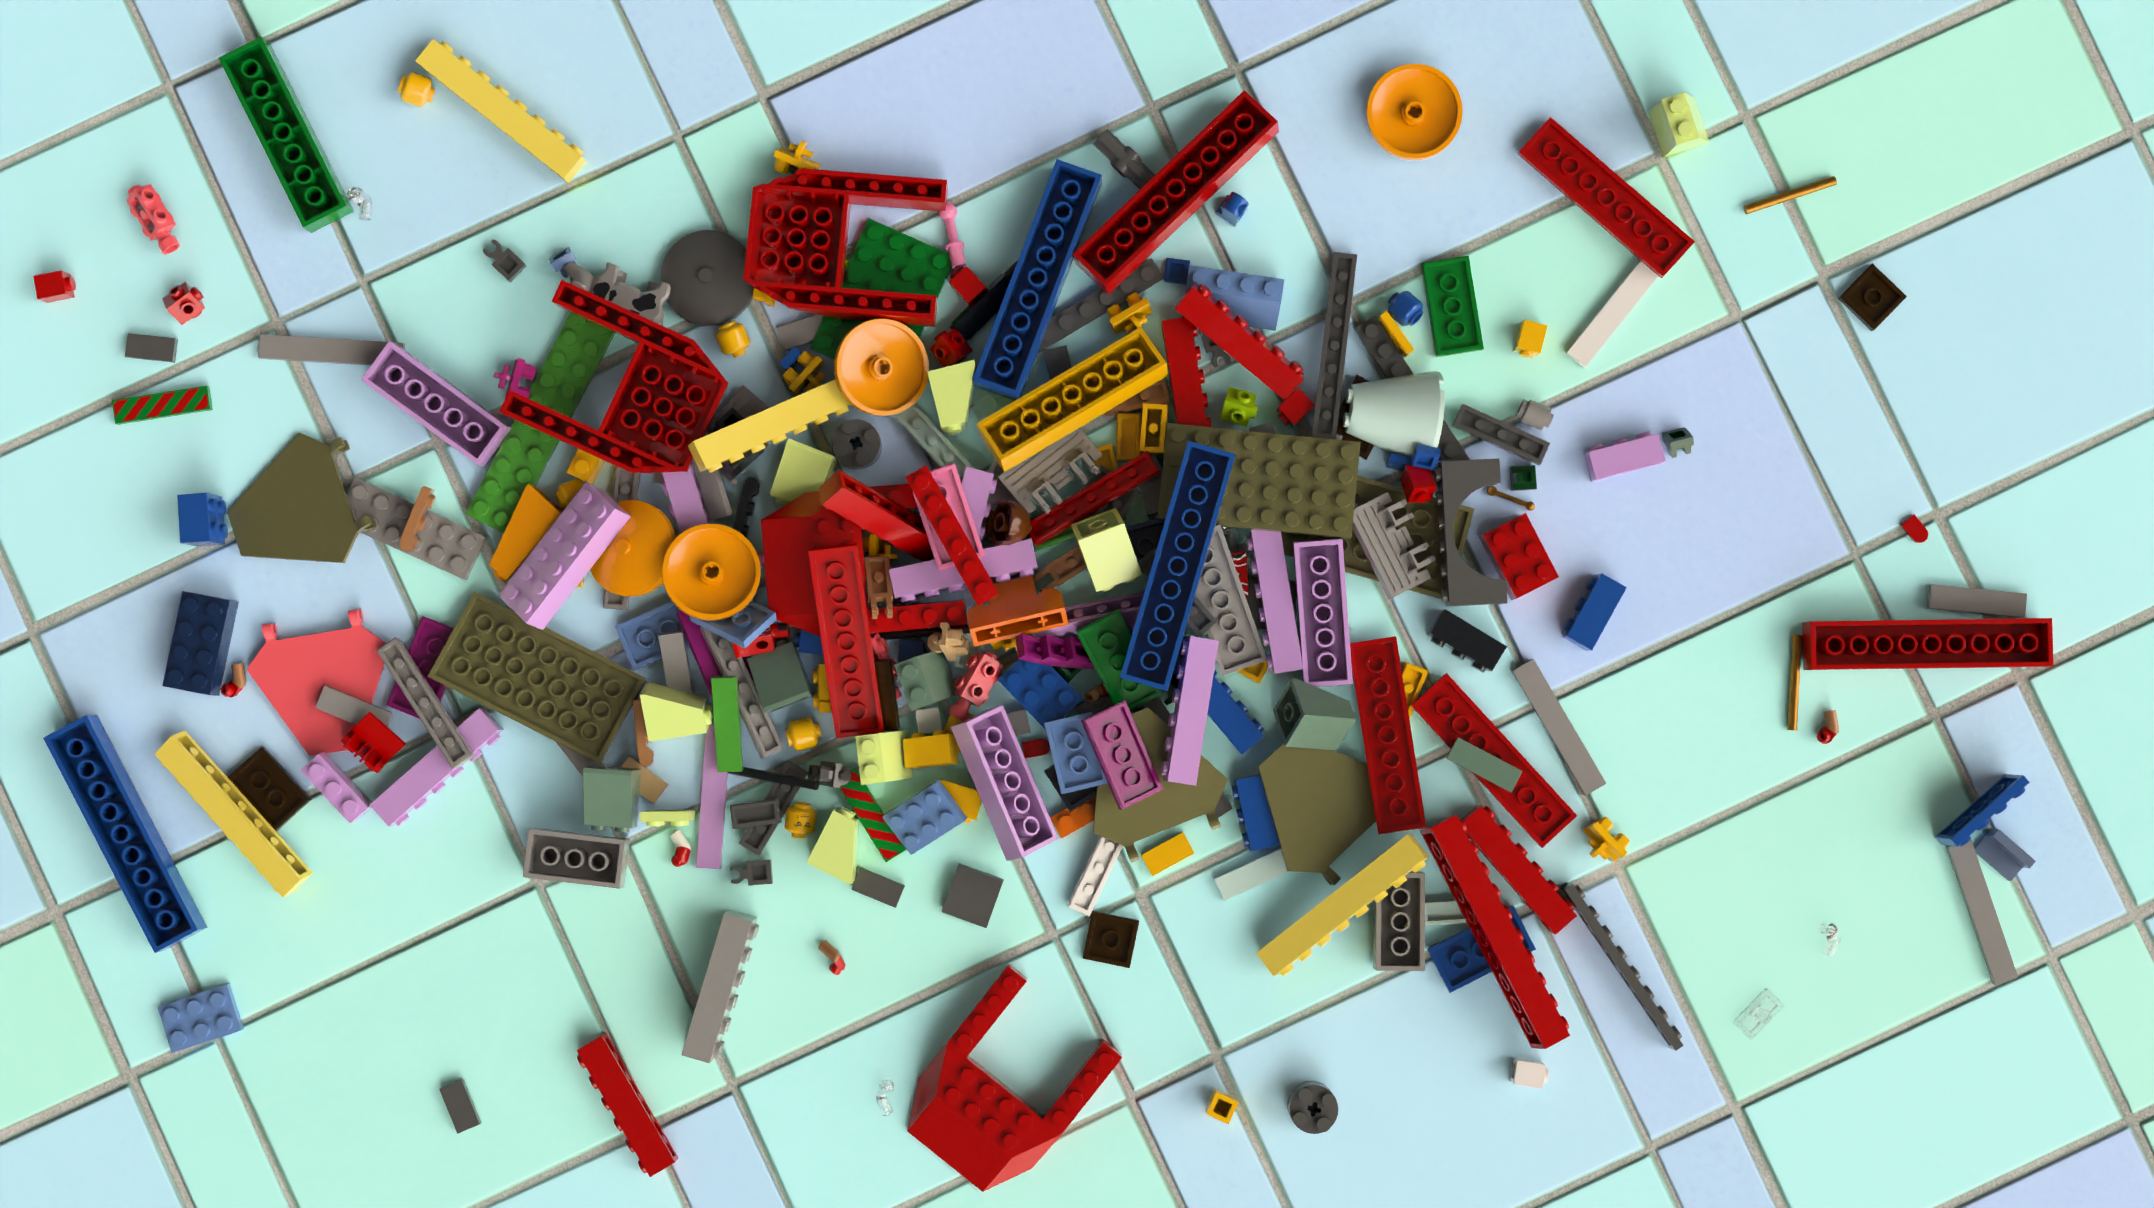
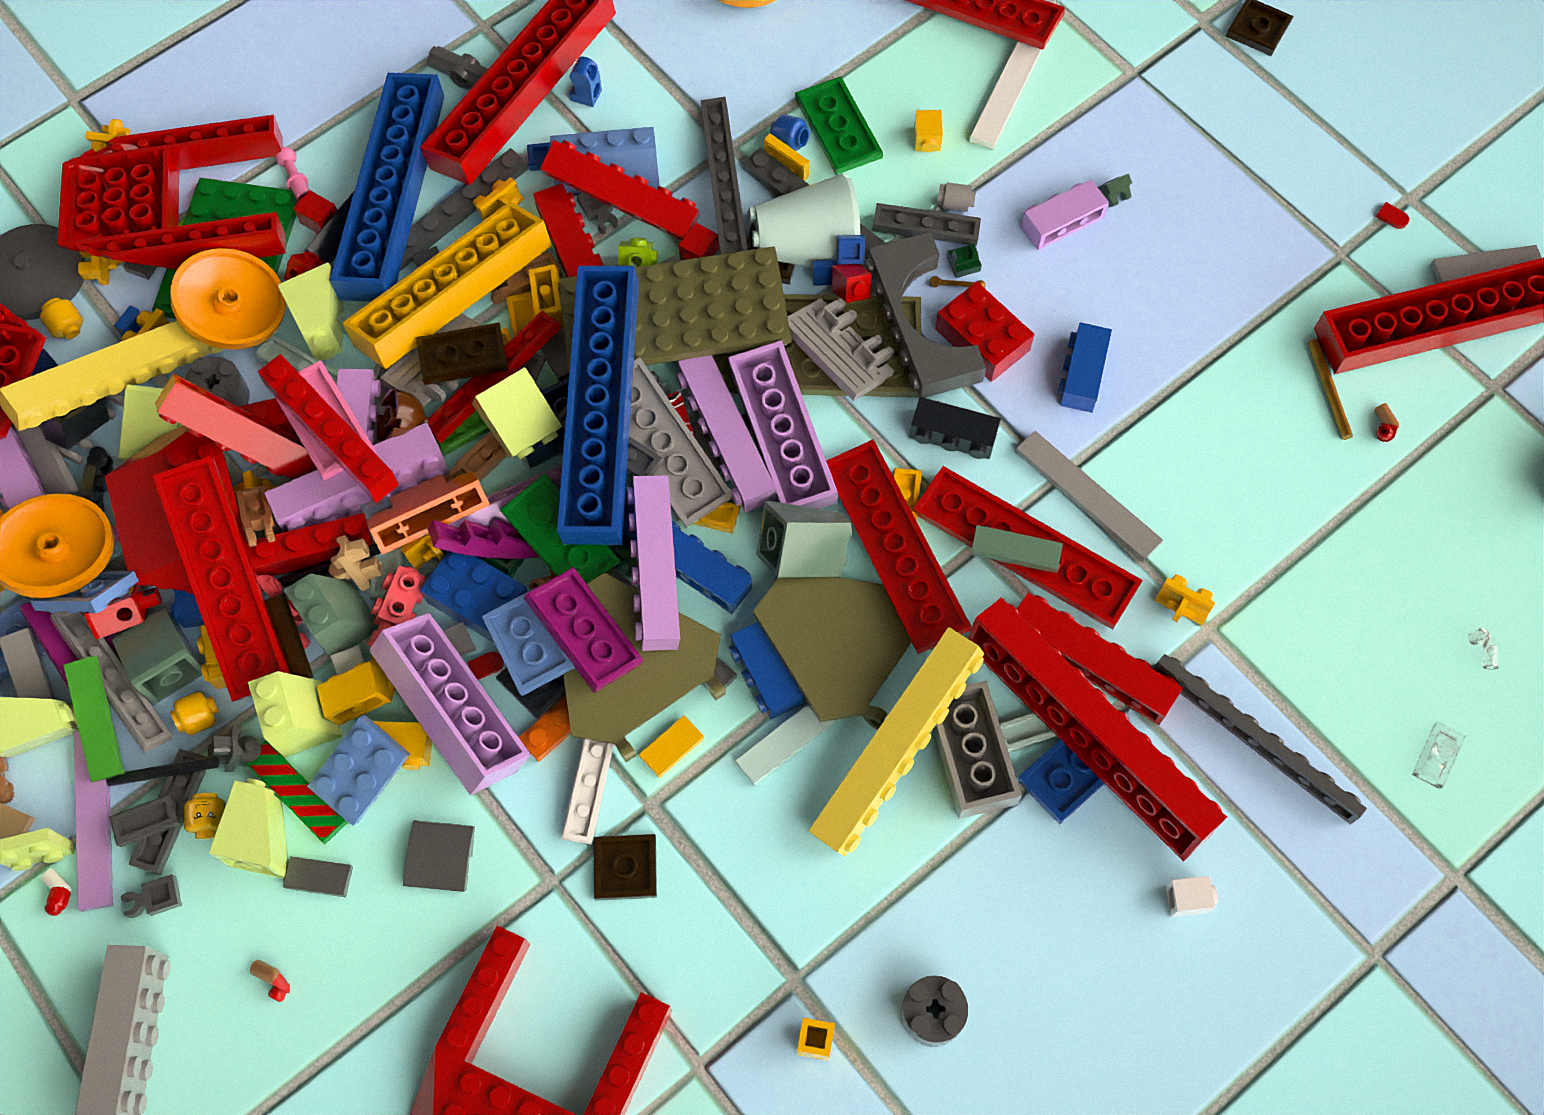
camera: 10 degrees left, 20 degrees down
light grey tile [777,314,824,351] -> none
none -> dark brown tile [417,322,508,386]

